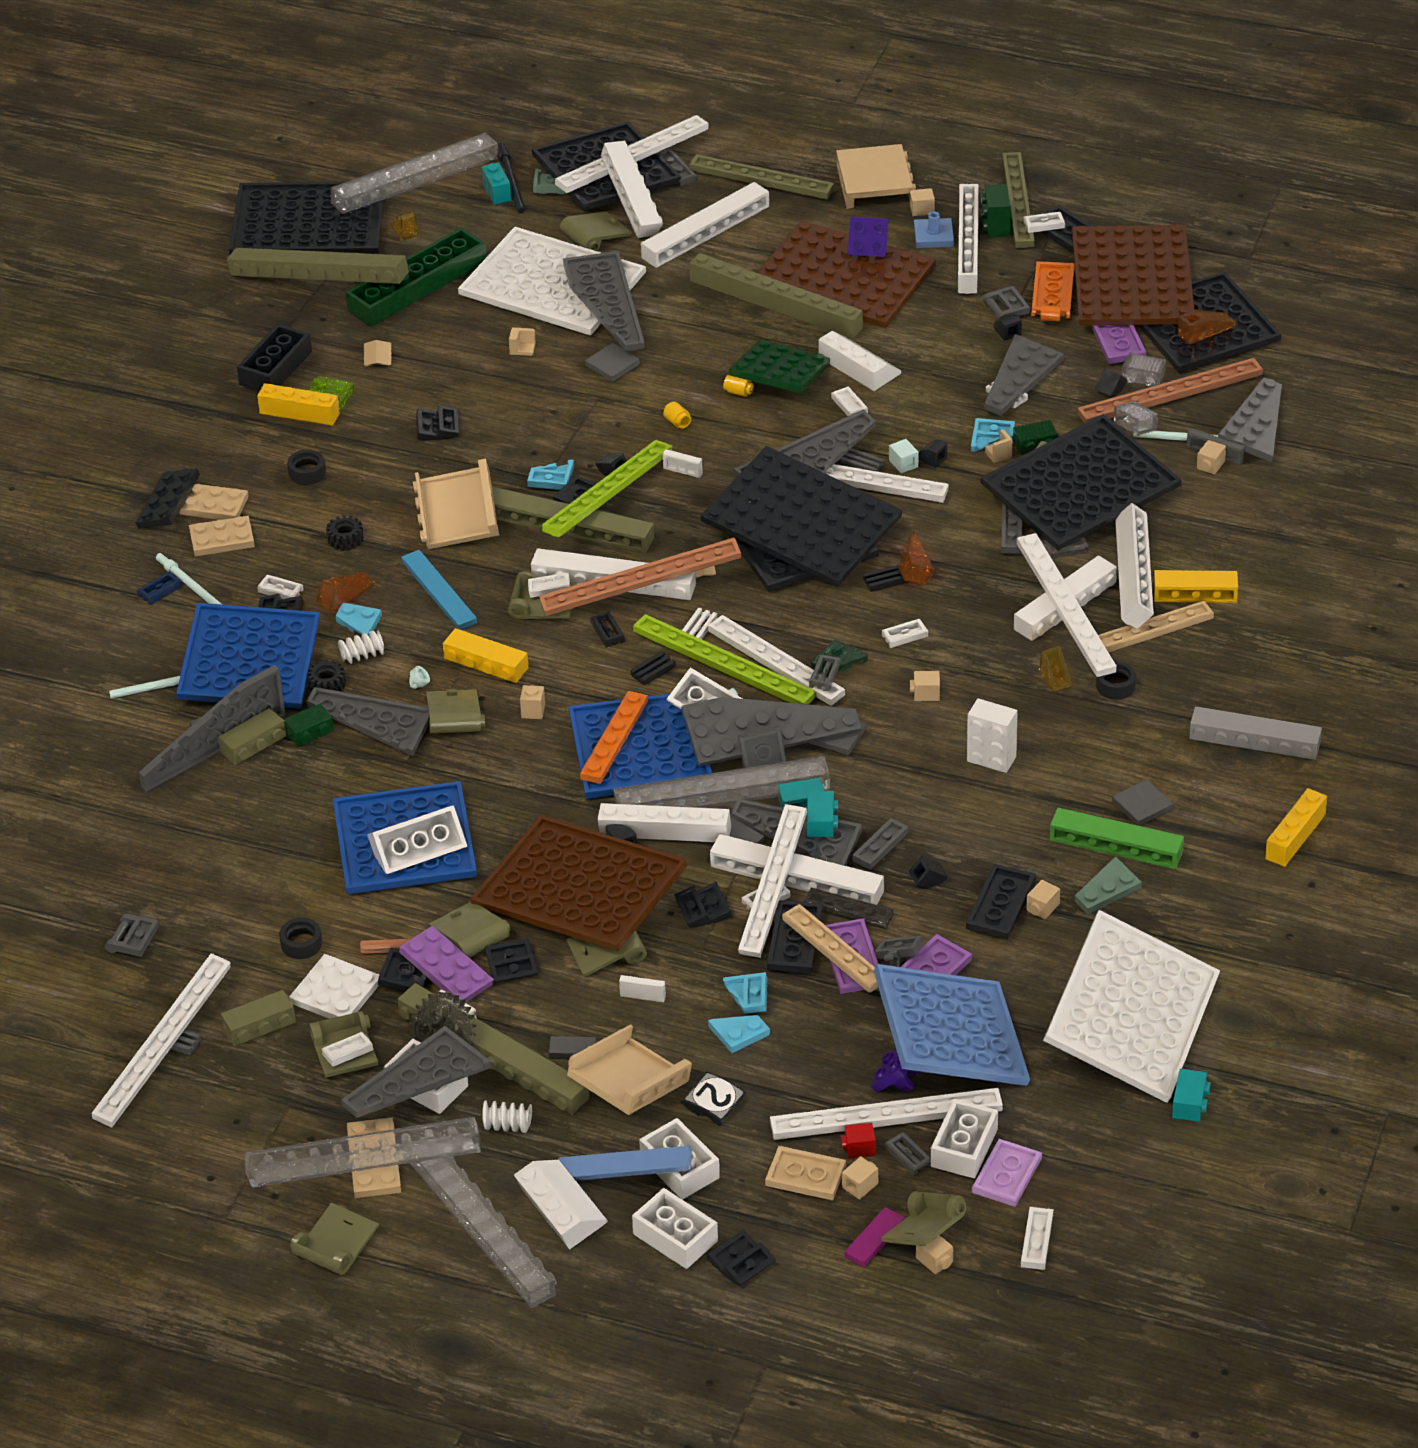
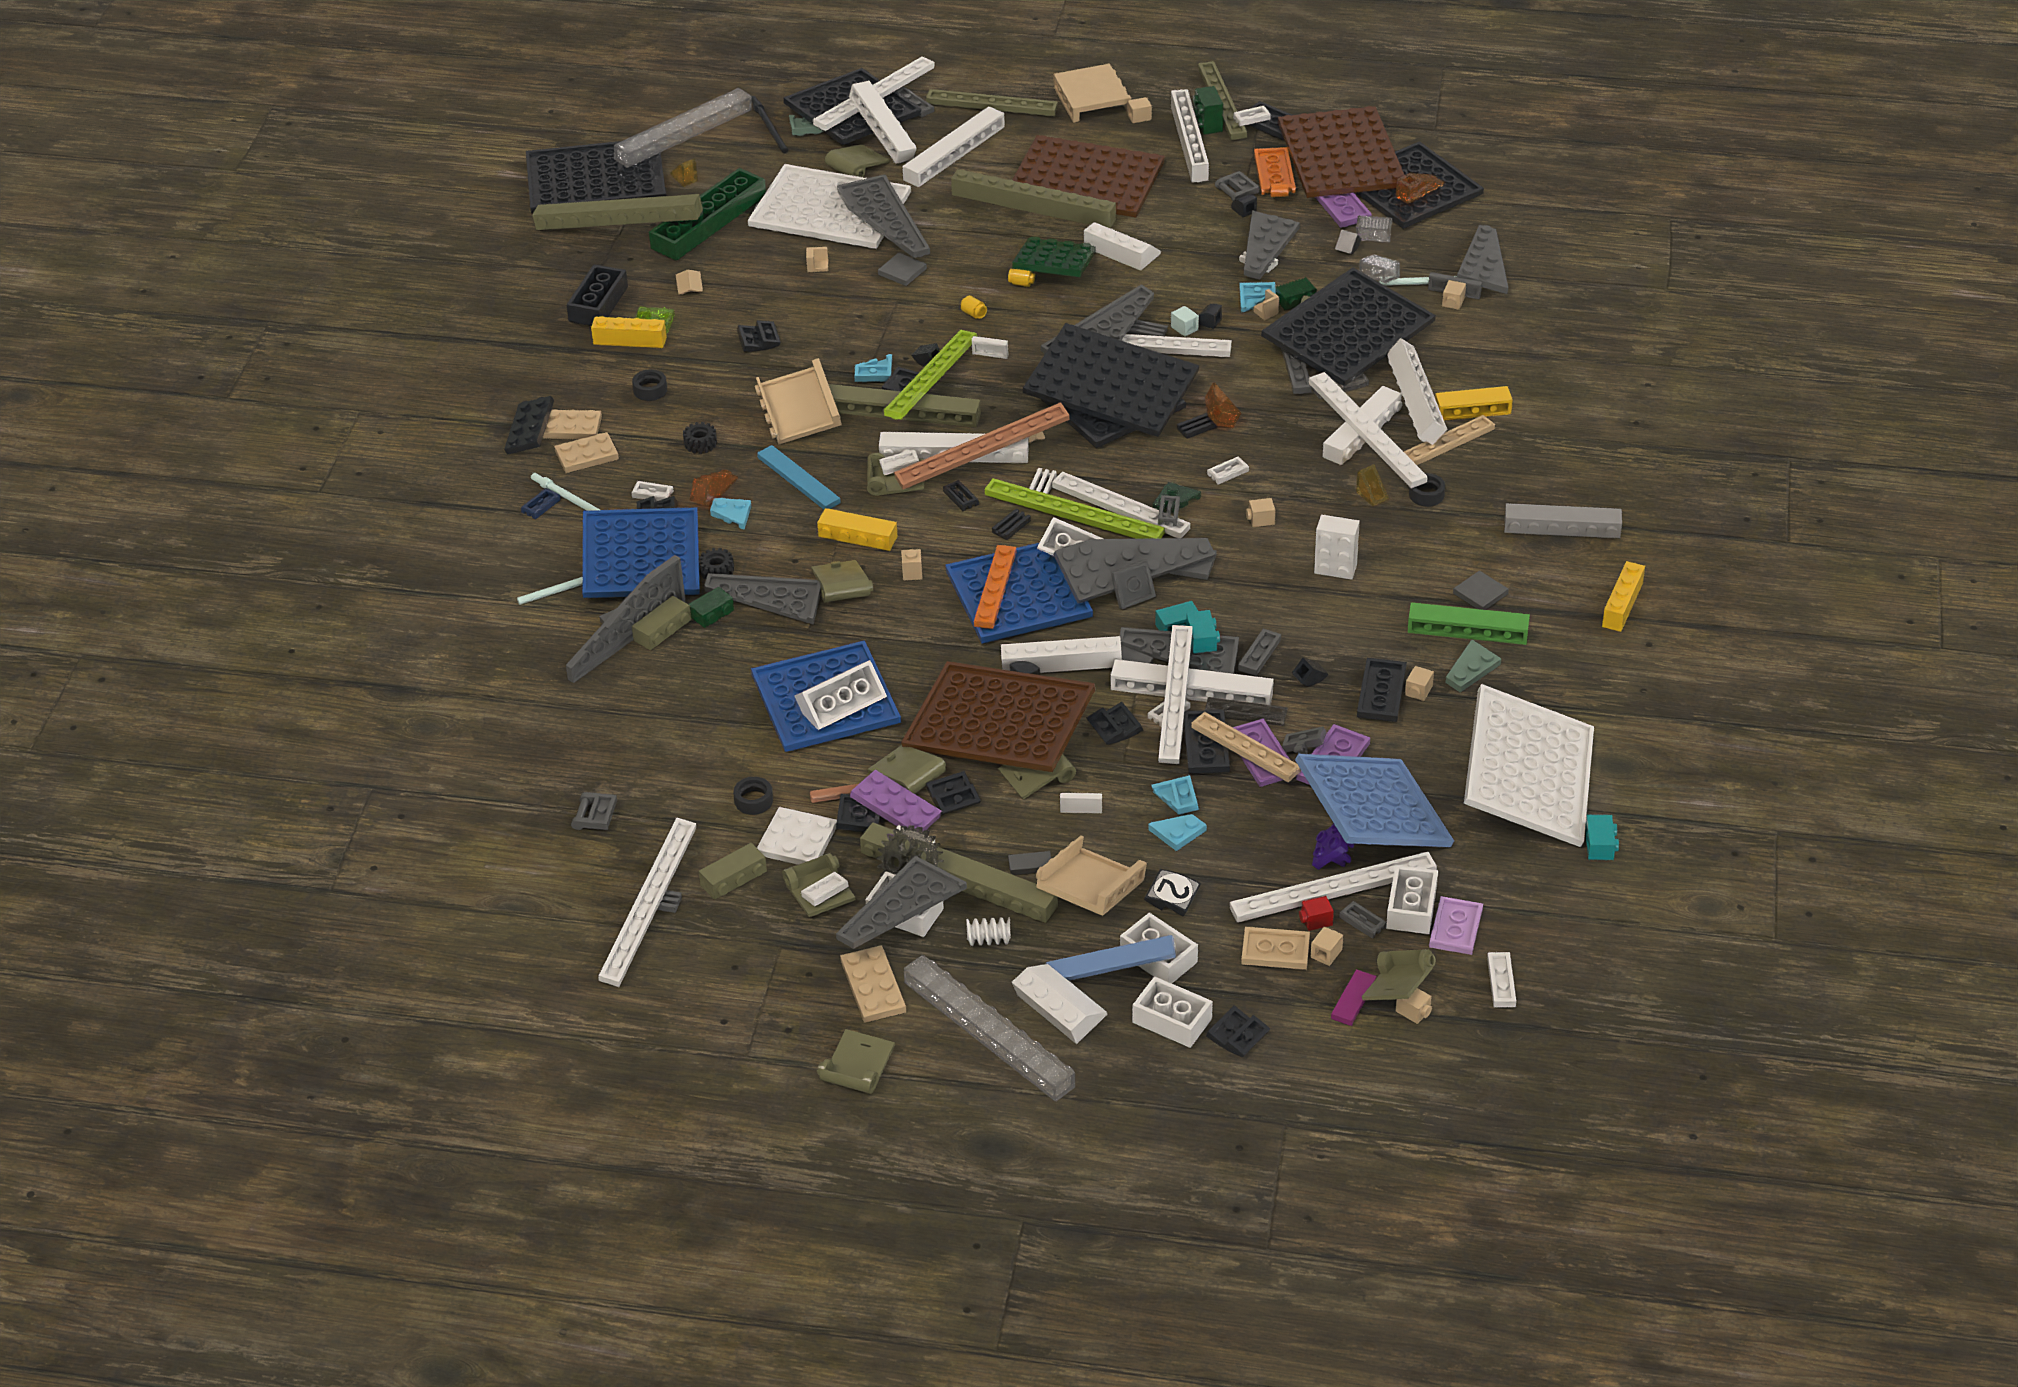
camera: 10 degrees left, 0 degrees up
clear brick [245,1117,481,1187] -> none
white piece [338,630,384,664] -> none
light aqua tile [409,666,430,689] -> none
teal brick [481,163,511,205] -> none
clear brick [613,756,830,808] -> none
white plate [831,387,868,416] -> none
dark purple plate [848,216,889,257] -> none
medium blue tile [914,211,954,248] -> none
nougat plate [1077,358,1263,424] -> none

